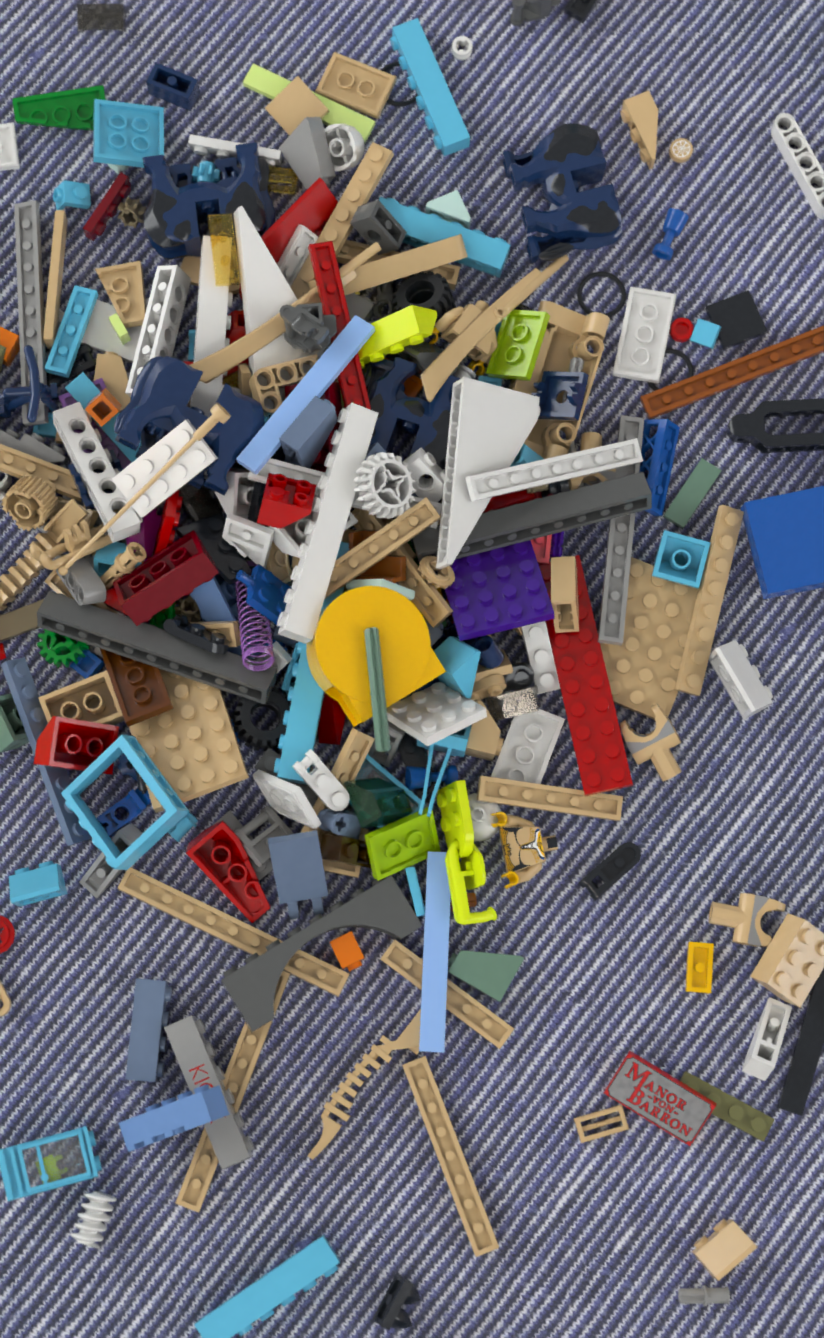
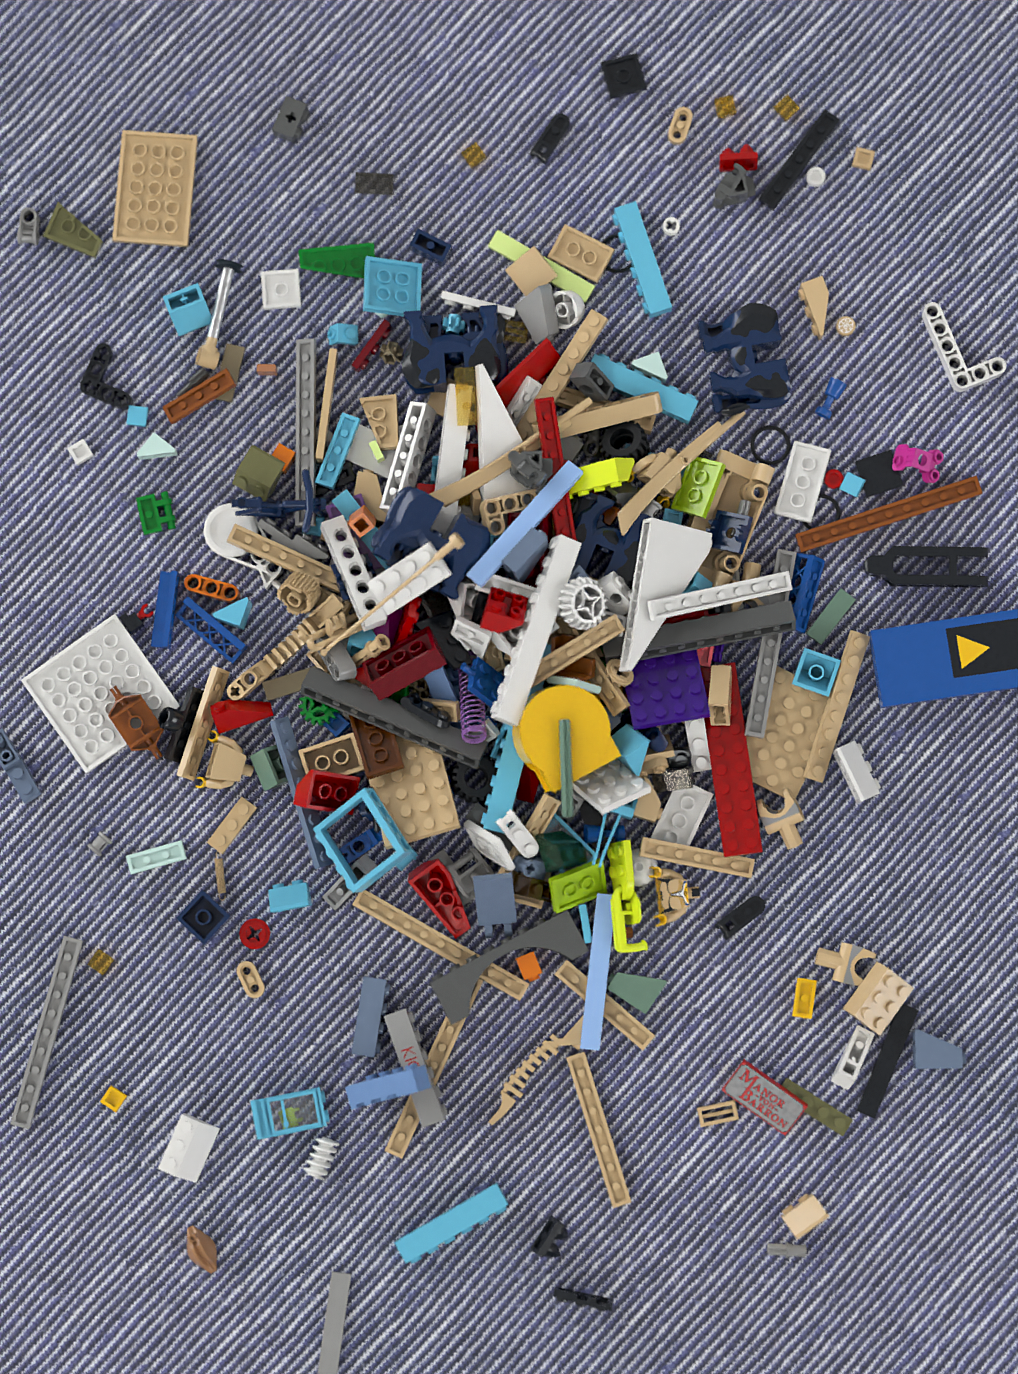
camera: 15 degrees right, 5 degrees up
none -> dark pink piece [892,444,944,483]

